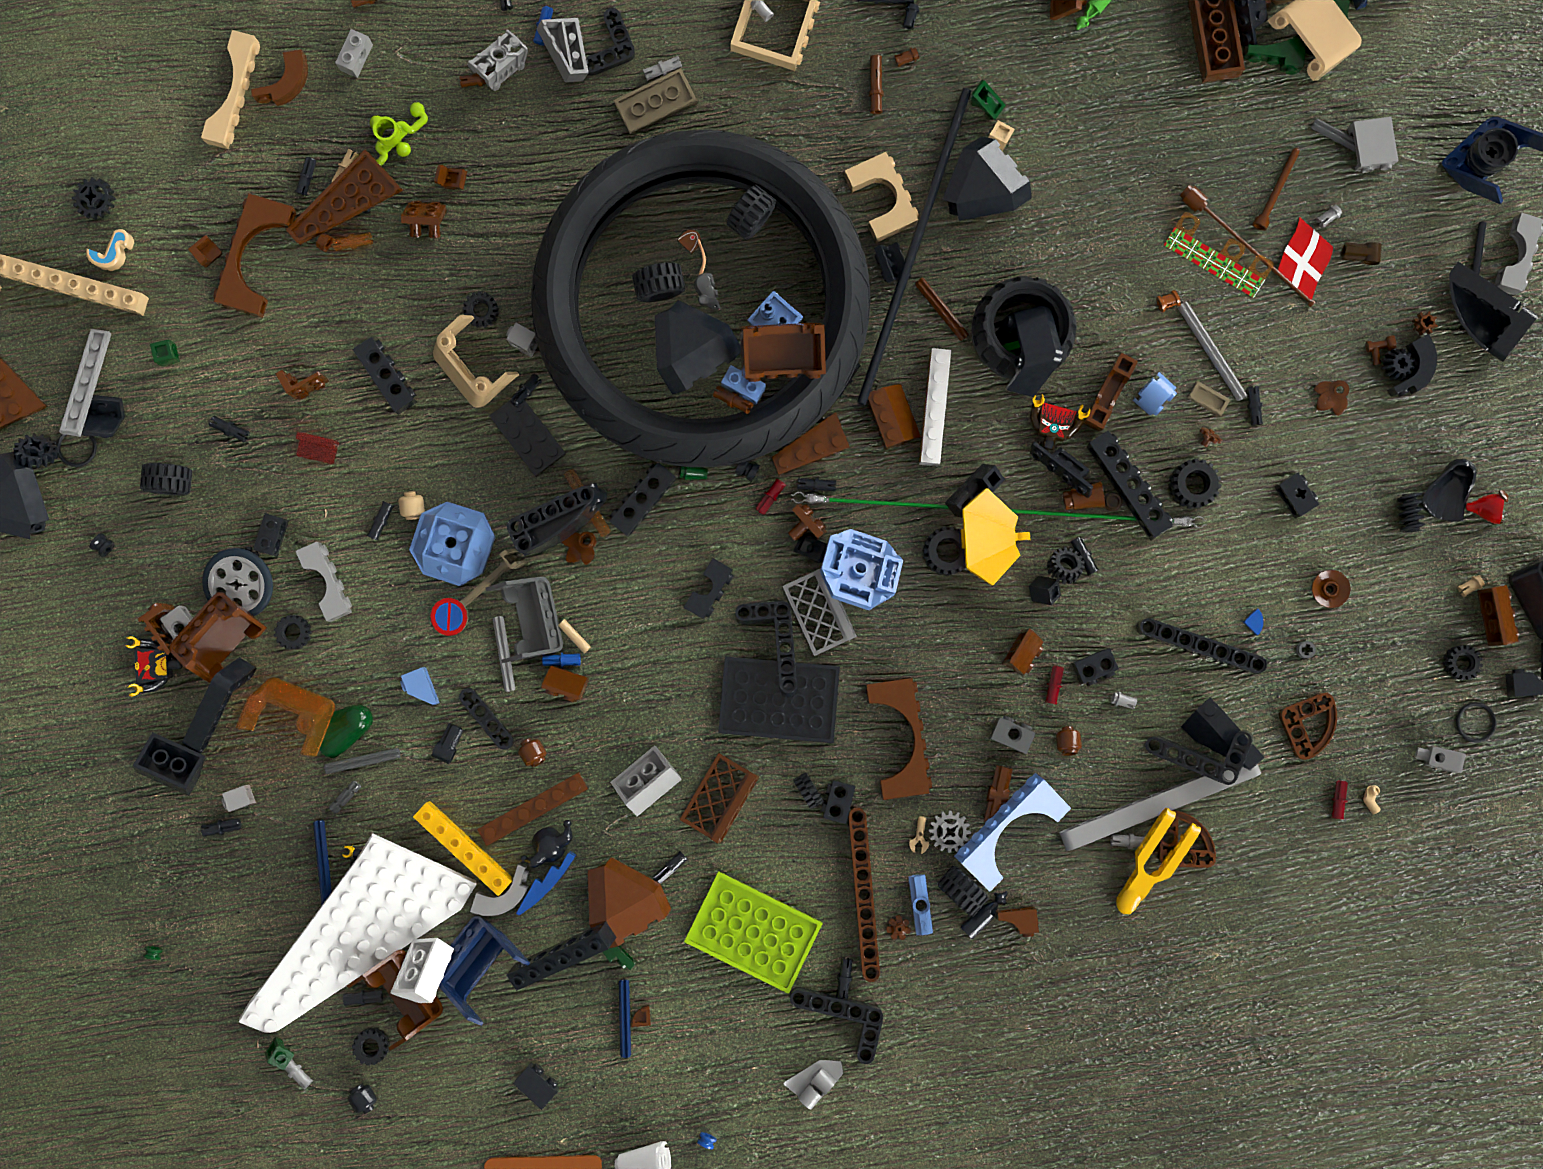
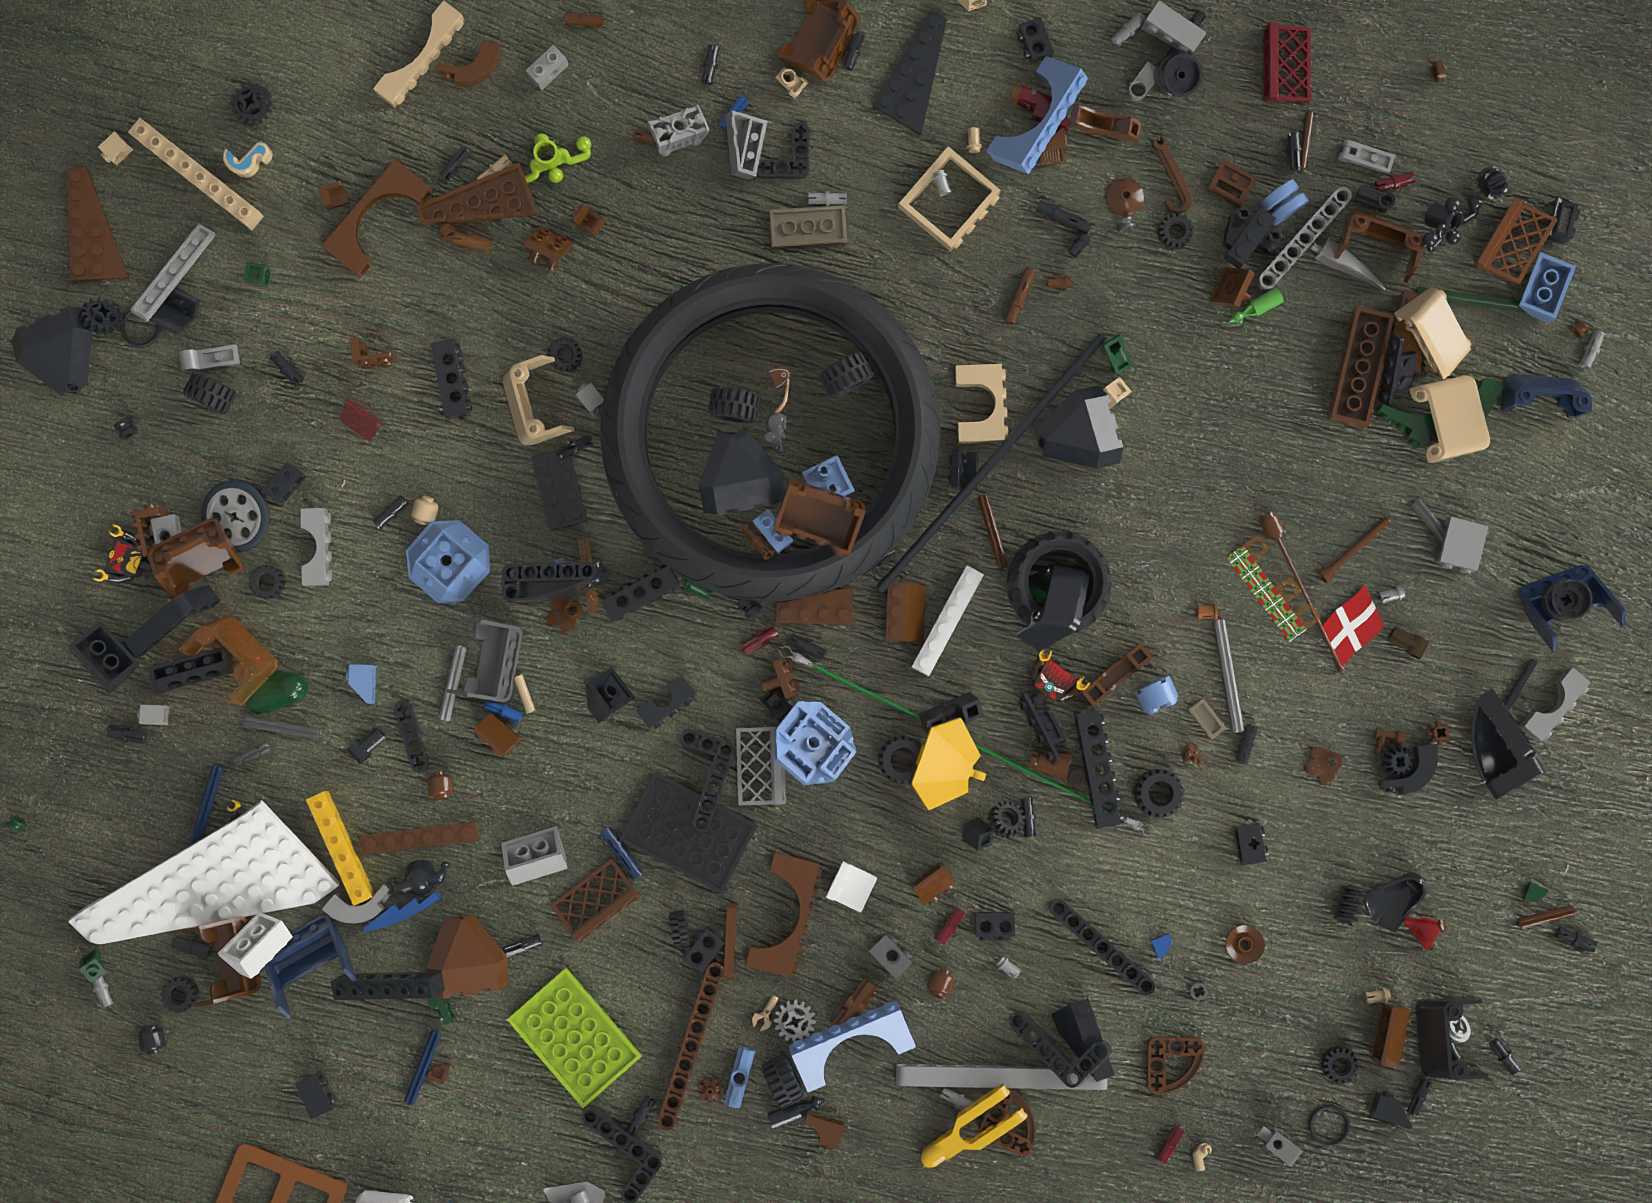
camera: 20 degrees right, 0 degrees up
piece [430,548,527,636] -> none
none -> black brick [149,647,234,693]
none -> light grey plate [179,344,240,372]
none -> black slope [586,668,635,724]
none -> dark blue pin [600,826,643,880]
none -> reddish brown beam [724,903,737,980]
none -> white bracket [826,861,877,912]

